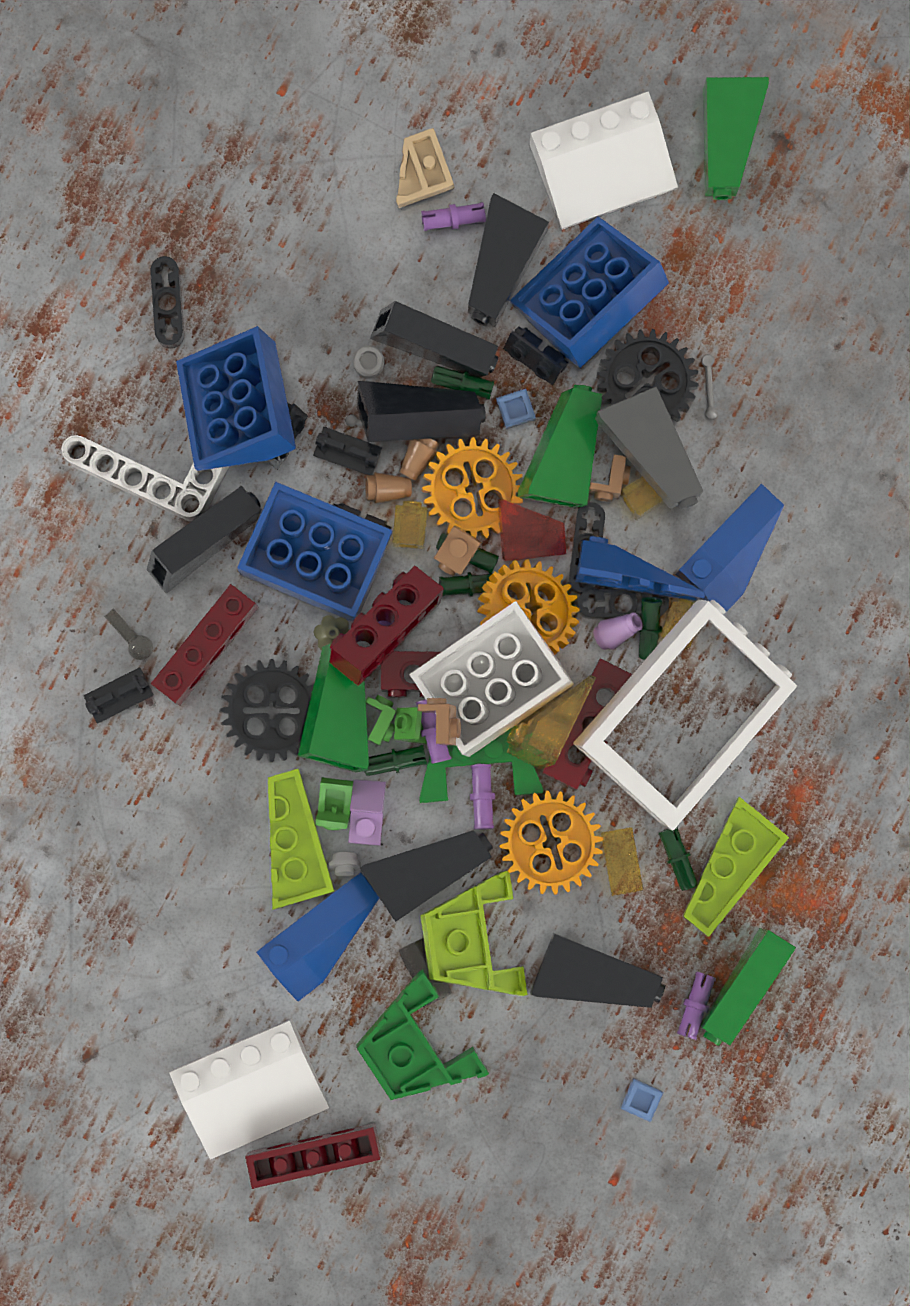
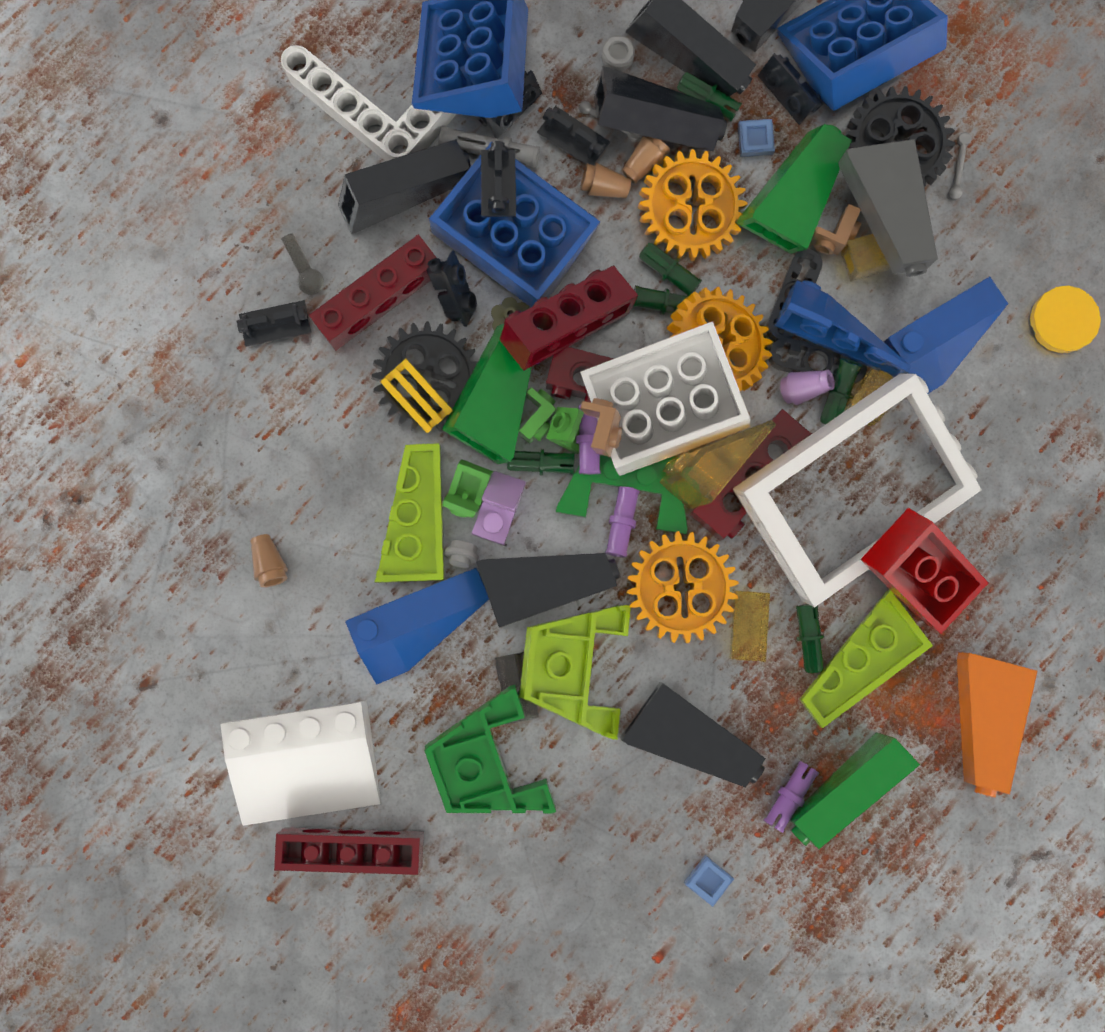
camera: 10 degrees right, 0 degrees up
clear yellow brick [392,501,428,550] -> none
medium nougat bracket [434,525,482,576] -> none
clear red wing [498,499,566,561] -> none
none -> medium nougat cone [250,534,288,588]
none -> yellow tile [380,358,453,433]
none -> black hinge [426,250,477,327]
none -> light grey pin [438,126,540,168]
none -> black hinge [481,141,516,217]
none -> red brick [860,508,989,634]
none -> orange slope [957,652,1038,798]
none -> yellow tile [1030,285,1101,354]

